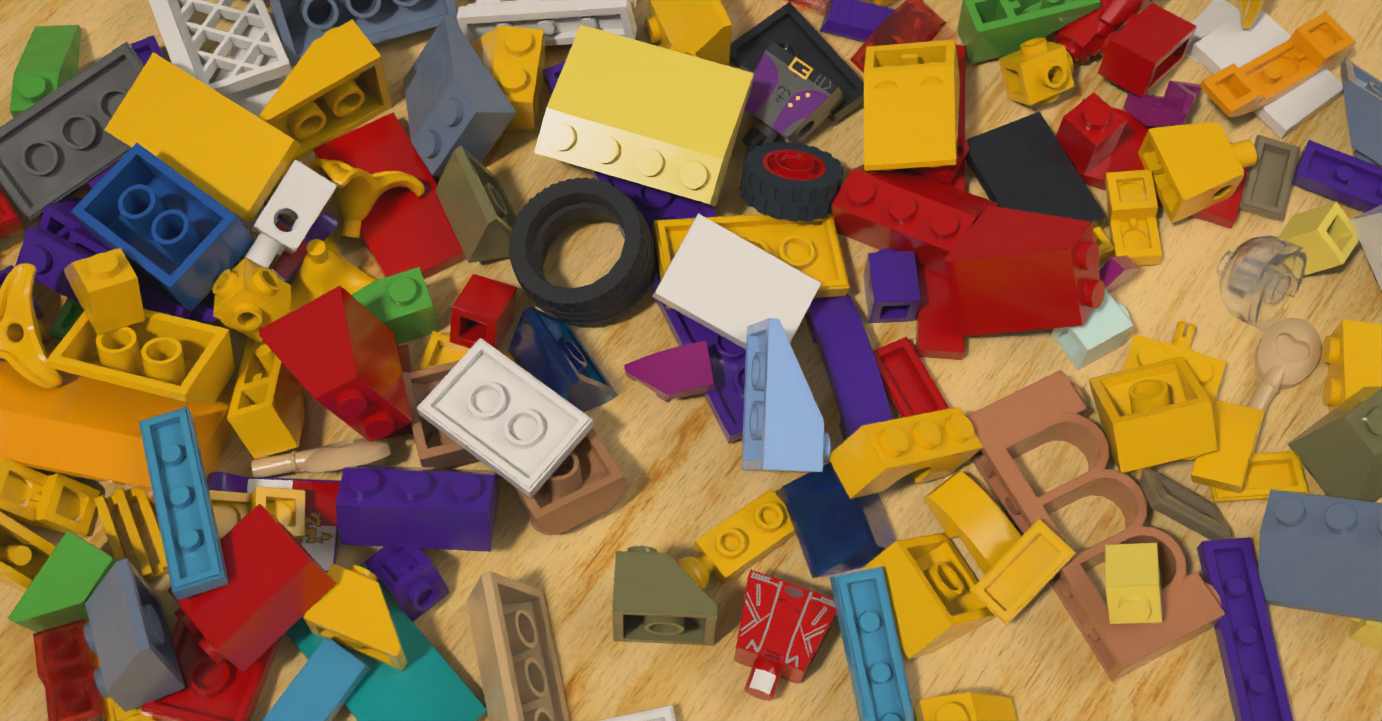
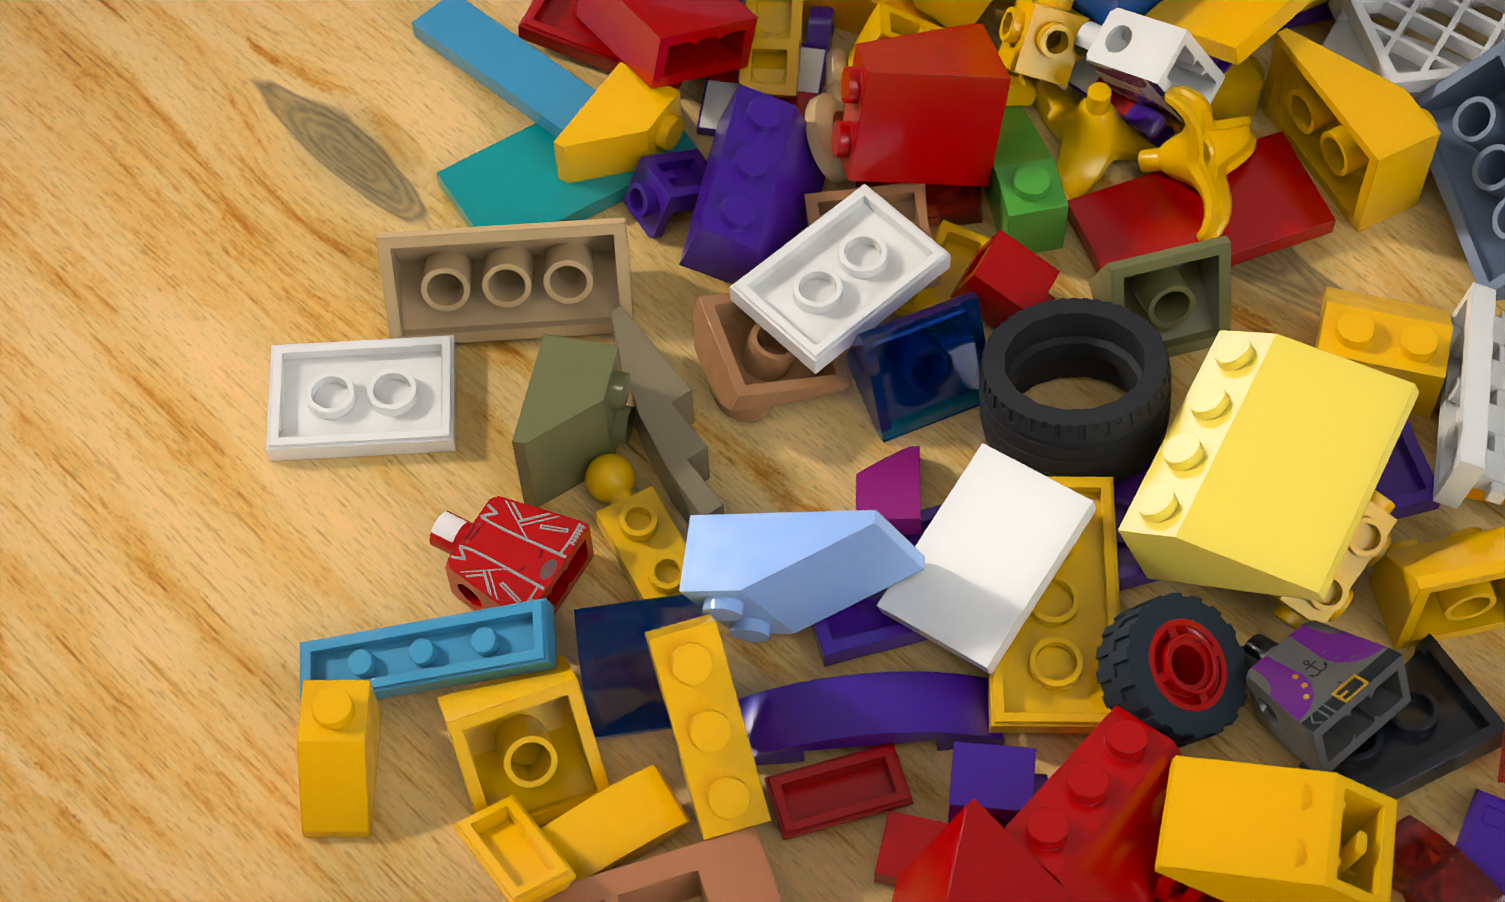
camera: 105 degrees right, 5 degrees down
sand blue slope [404,16,517,176] -> none
none -> dark tan slope [611,305,724,525]

